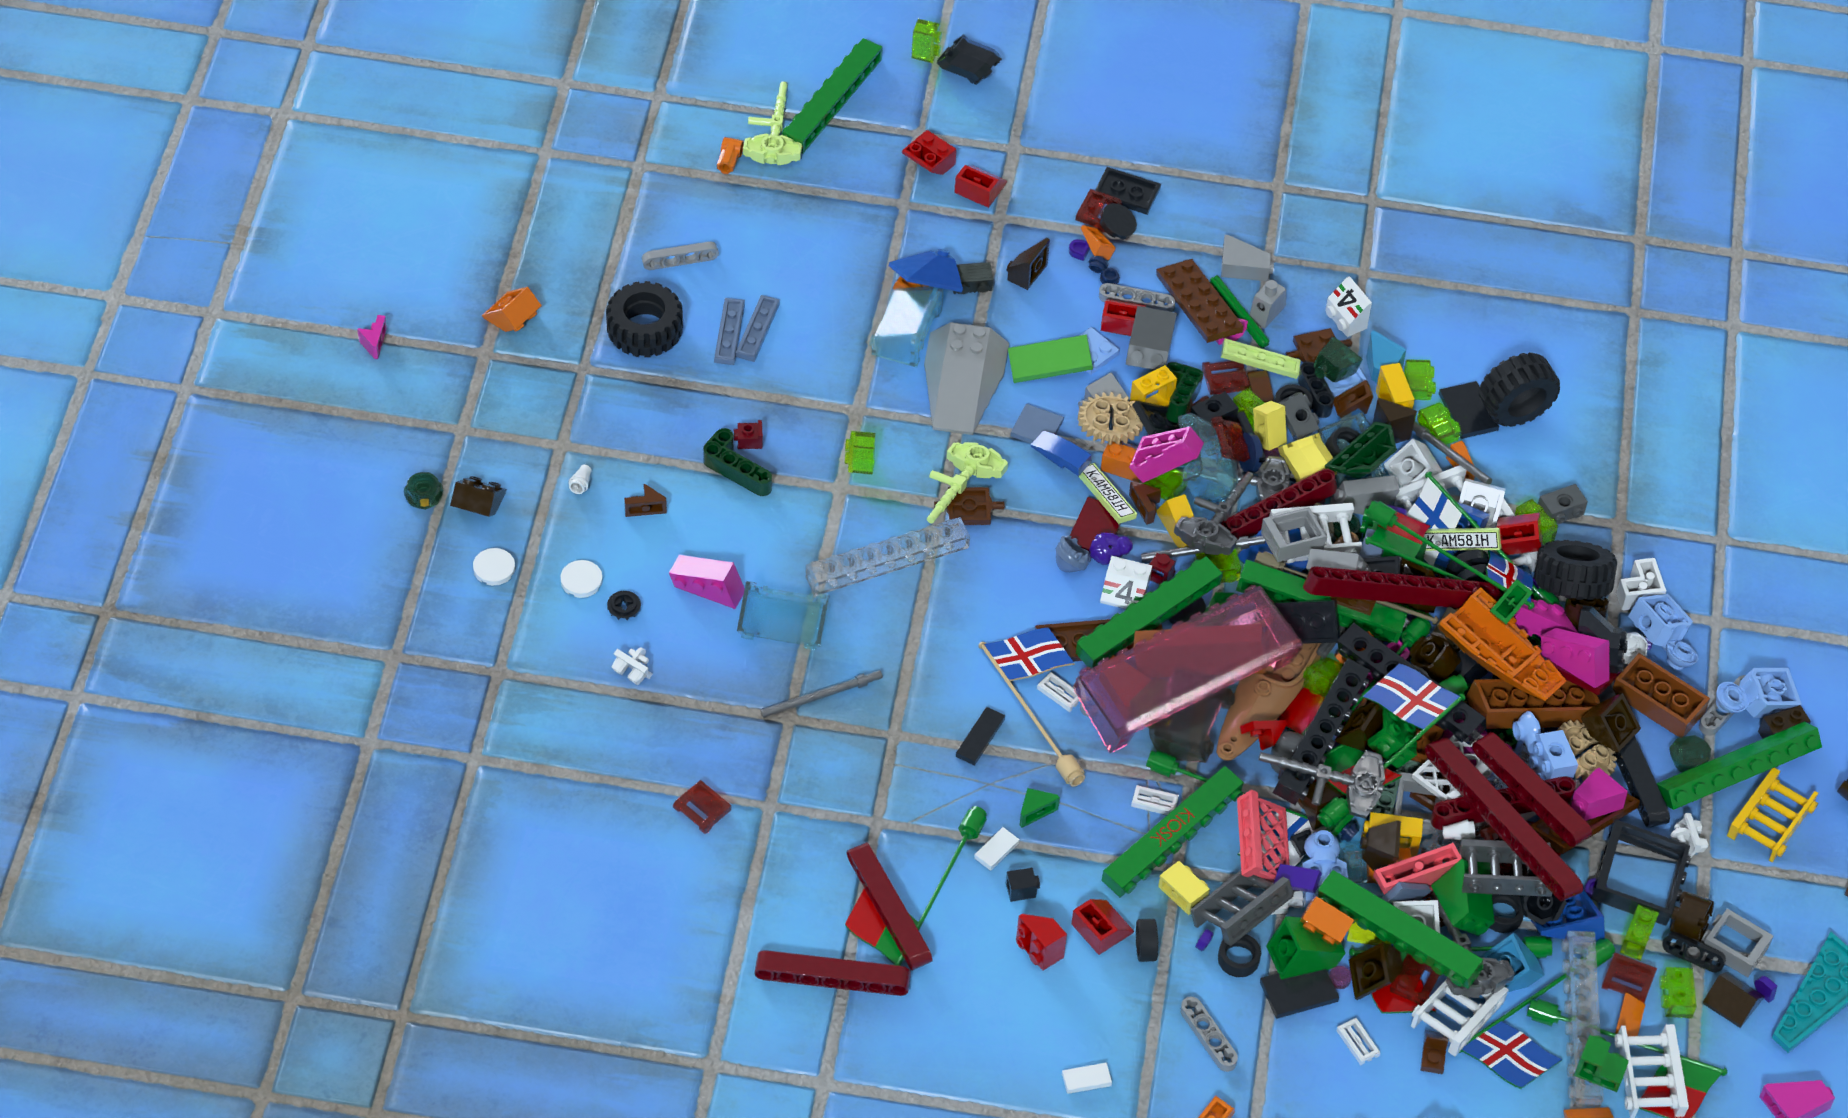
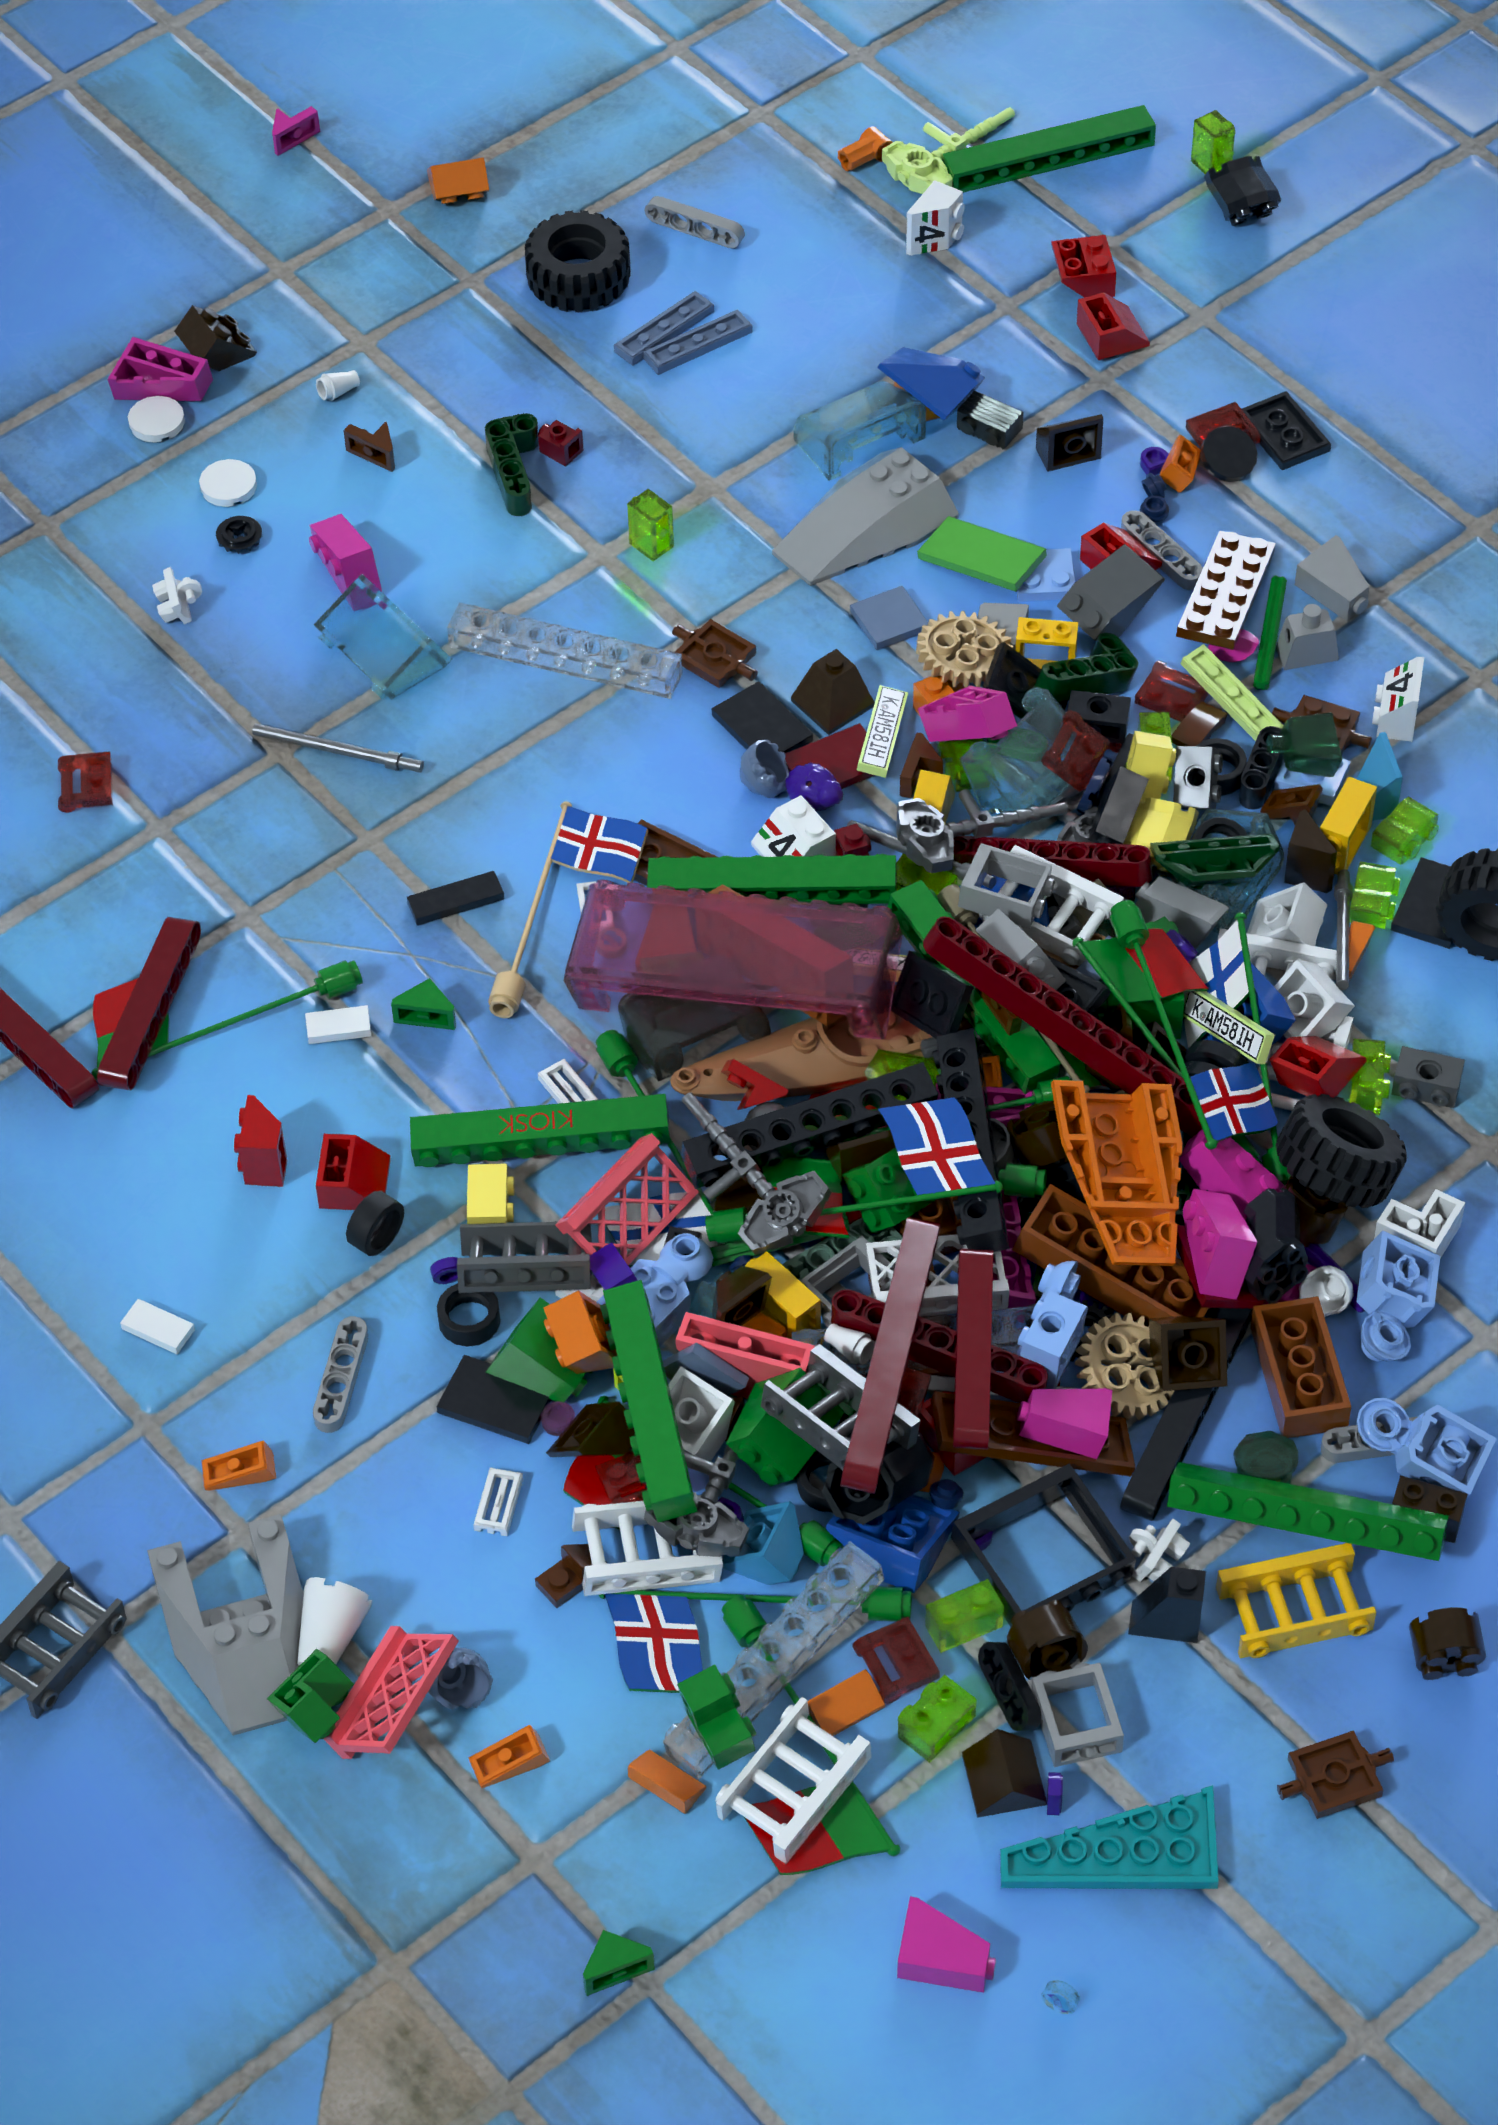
camera: 45 degrees right, 0 degrees up
clear green hat [404,472,443,510] -> none
yellowish green bar [927,442,1008,524] -> none
black brick [1005,867,1040,902] -> none
blue slope [1031,431,1091,477] -> none
green slope [1489,579,1533,625] -> none
none -> dark pink wedge [107,337,213,401]
none -> black tile [711,681,813,754]
none -> dark brown slope [791,649,875,735]
none -> white slope [906,180,965,256]
none -> black slope [1088,766,1149,844]
none -> black slope [1128,1567,1206,1643]

